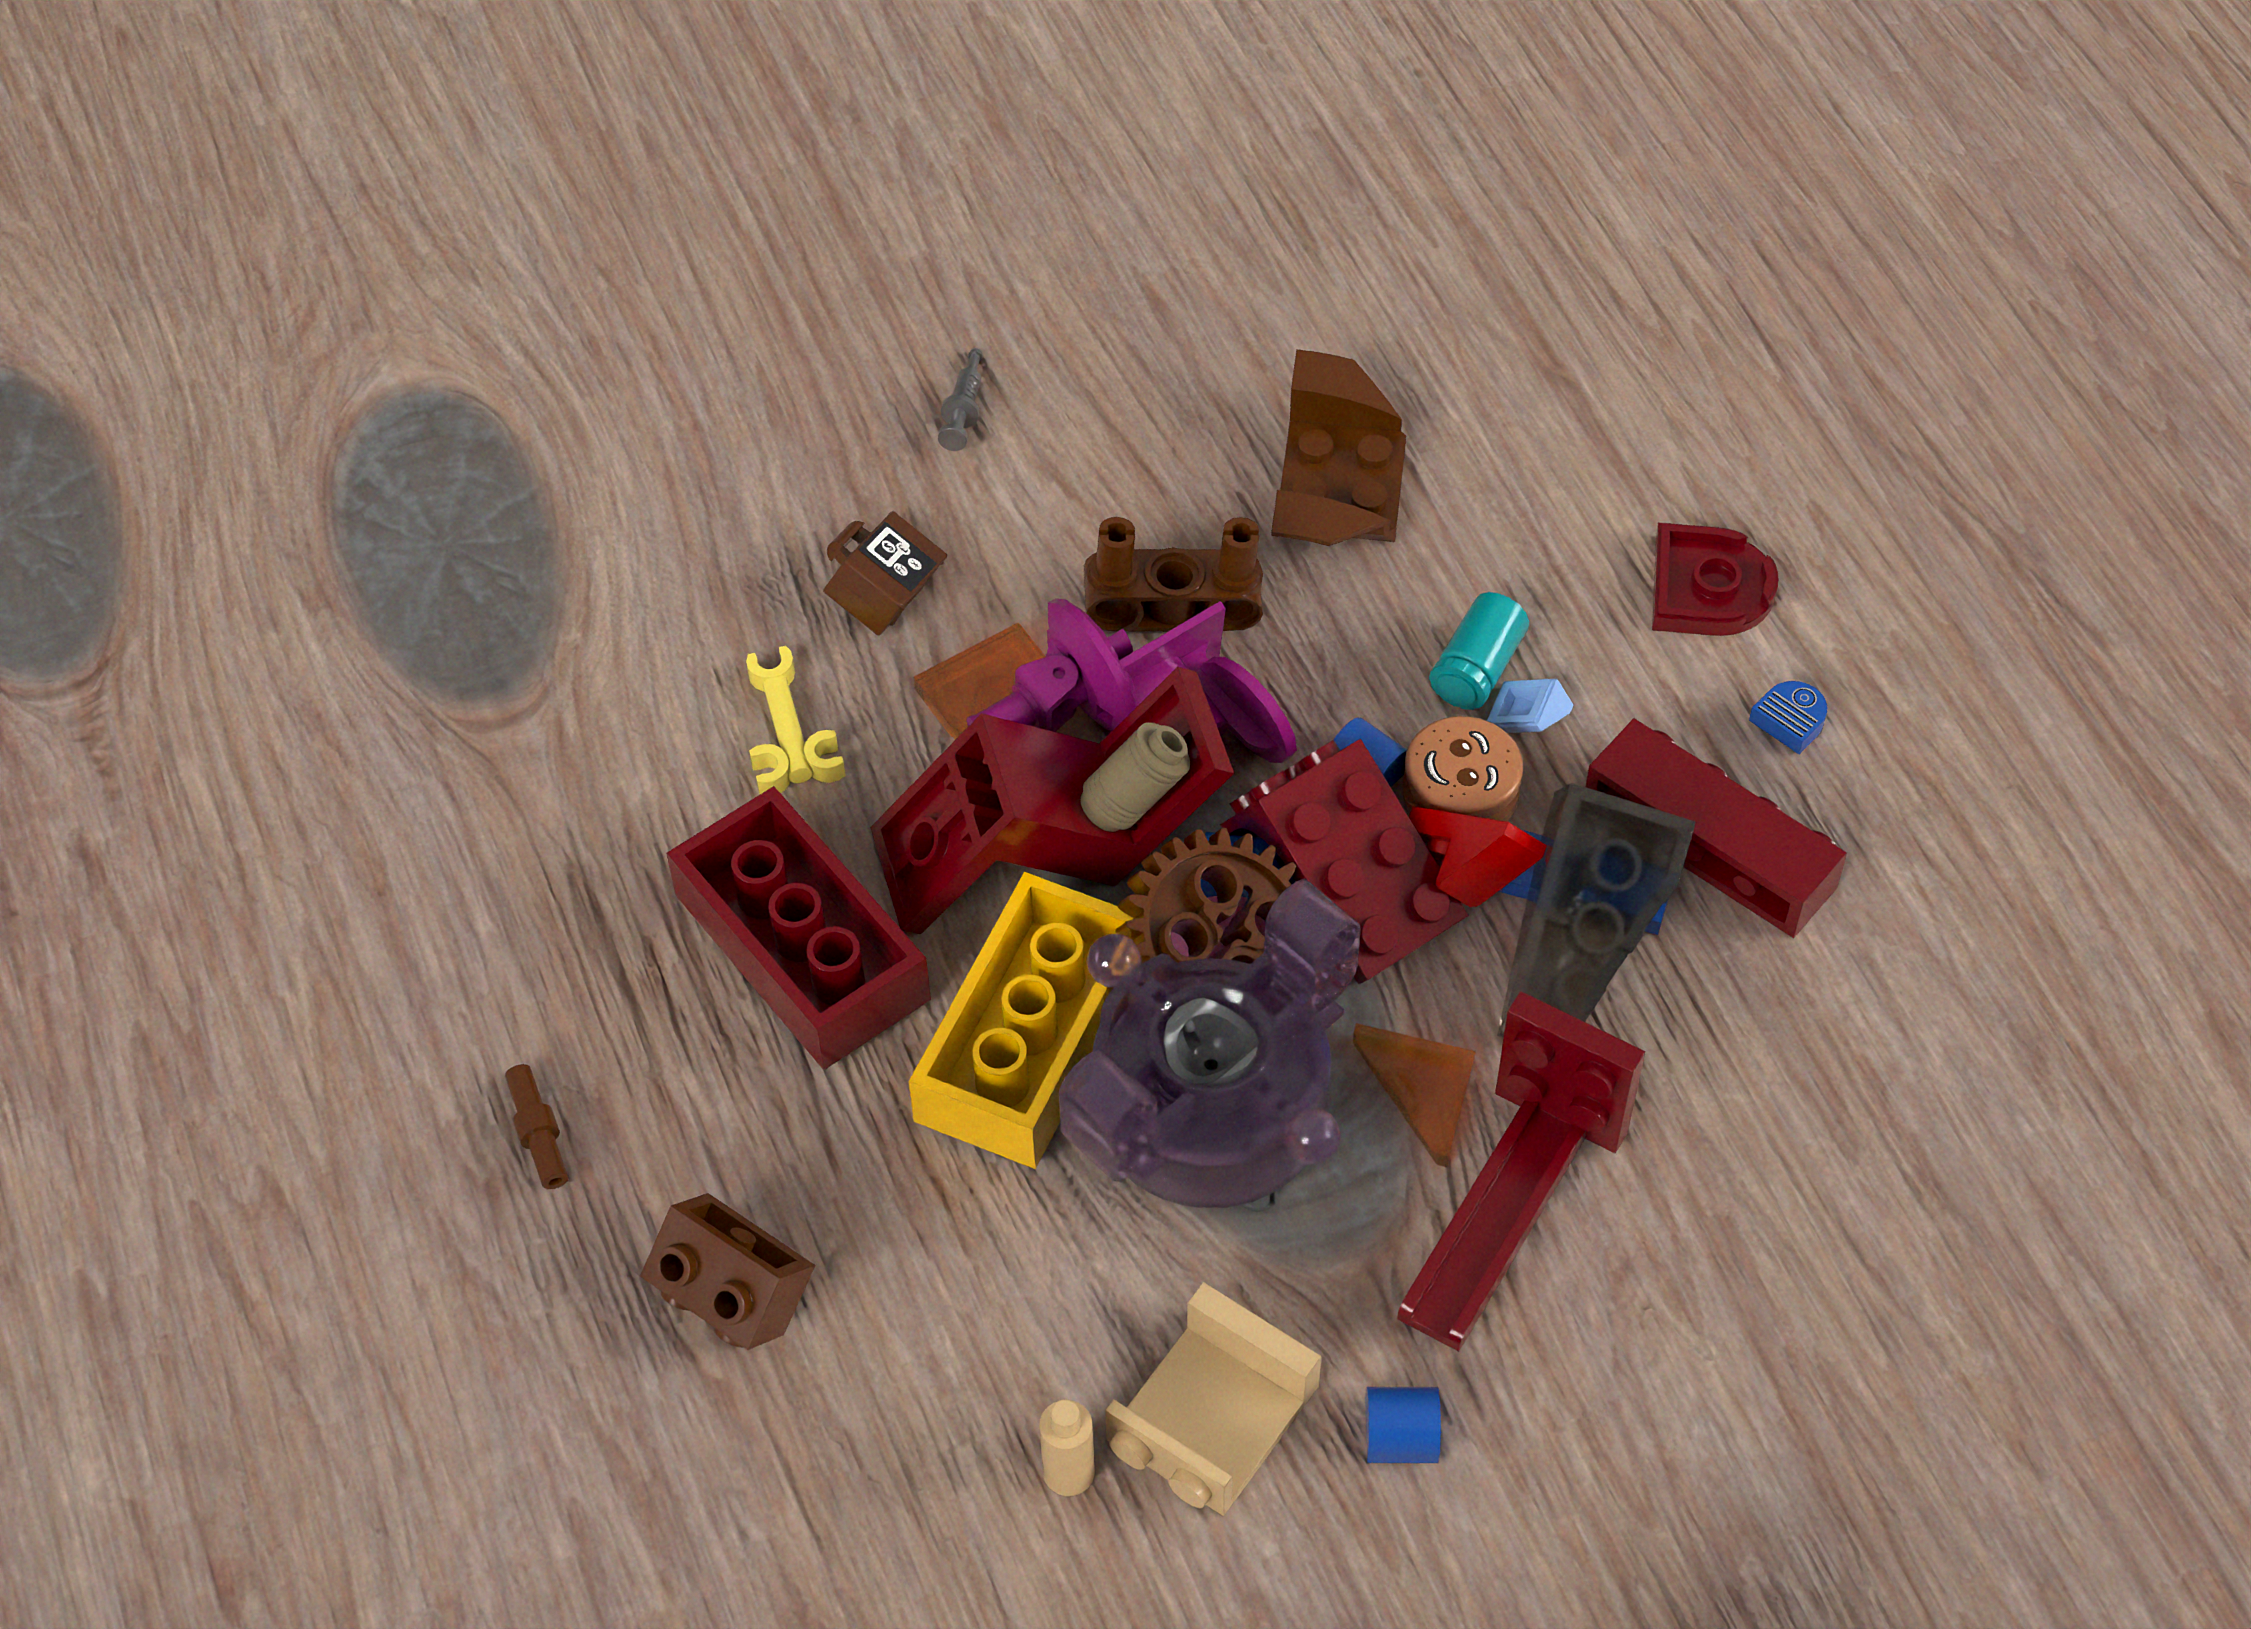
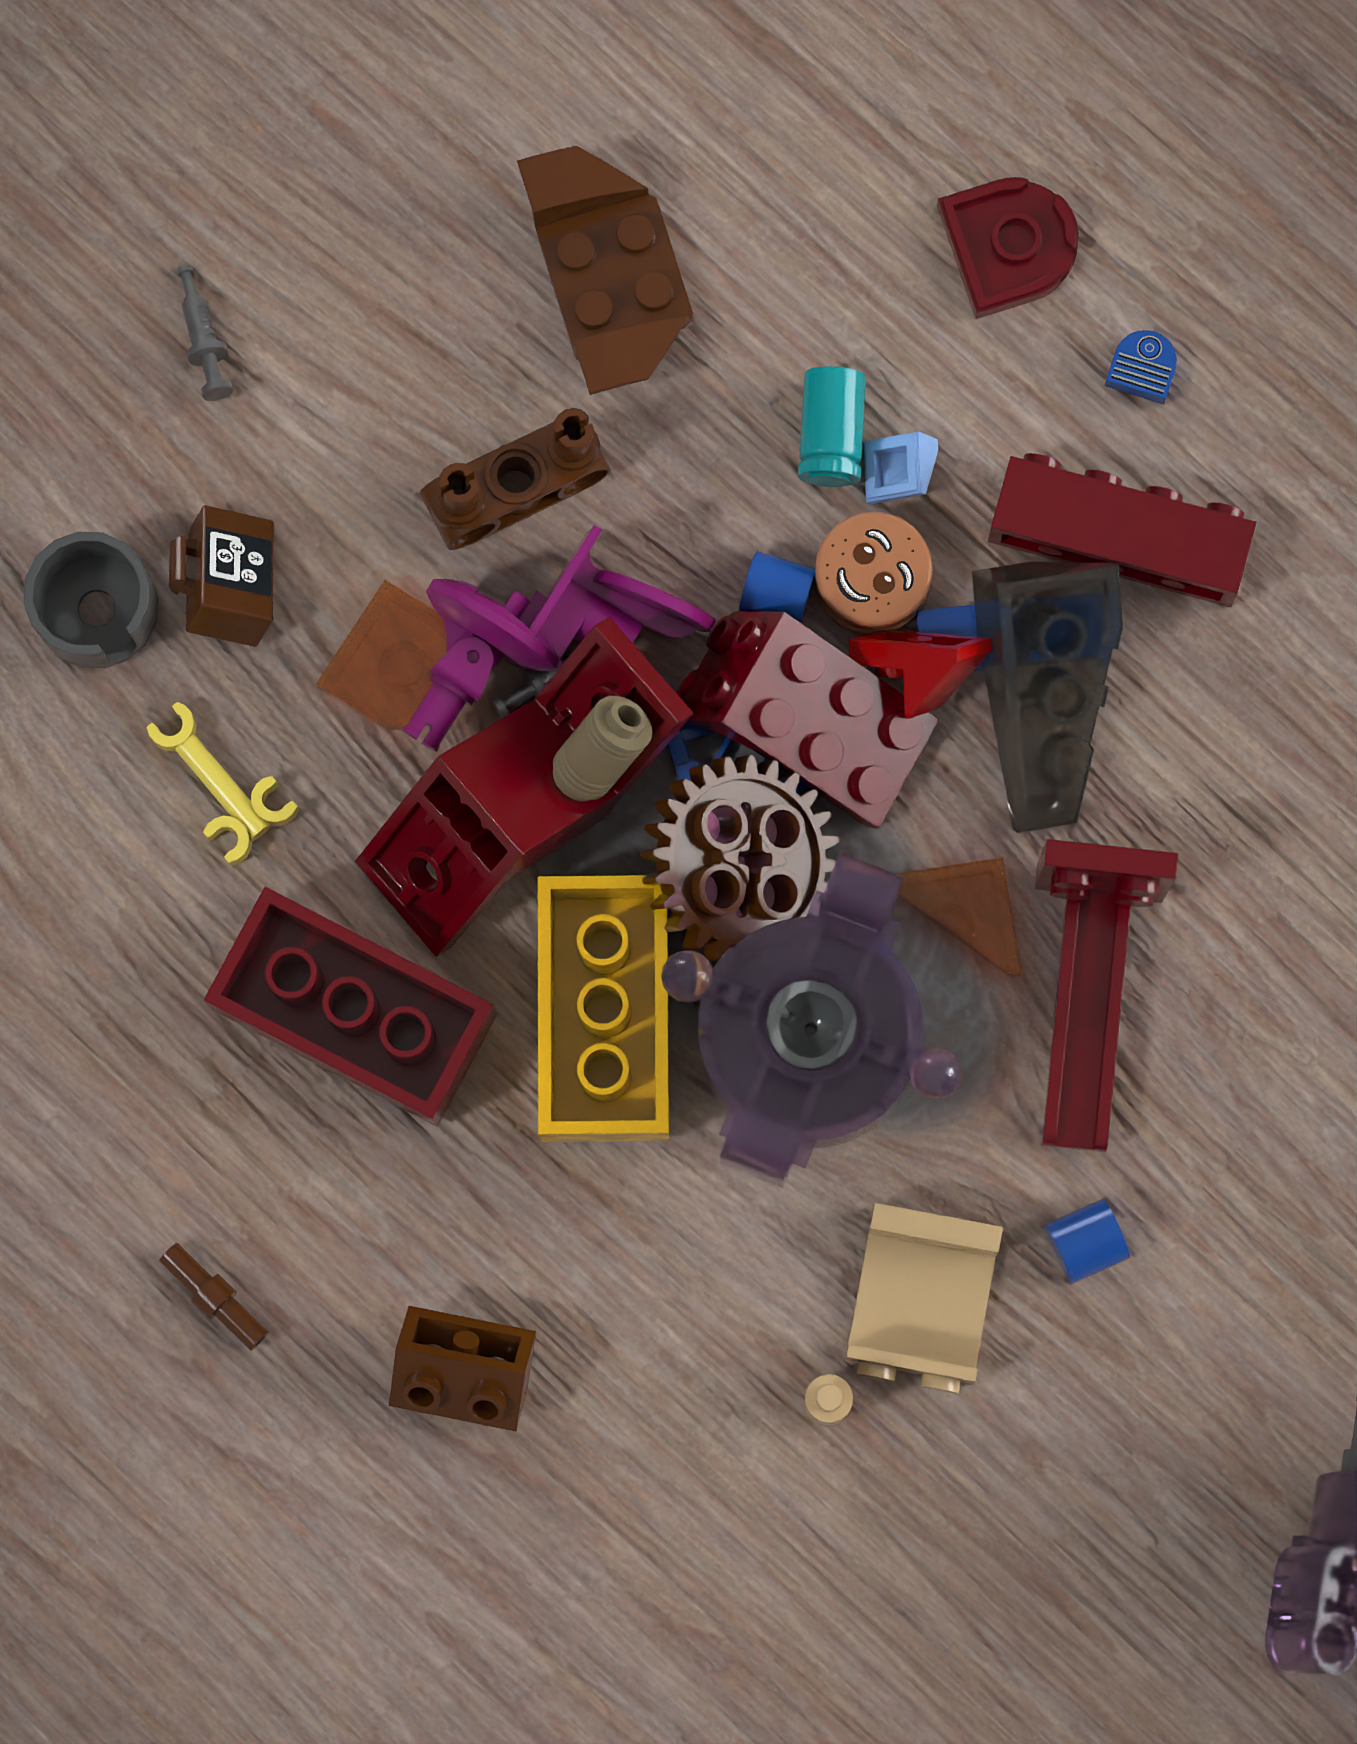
camera: 20 degrees left, 25 degrees up
none -> dark grey piece [23,532,158,669]

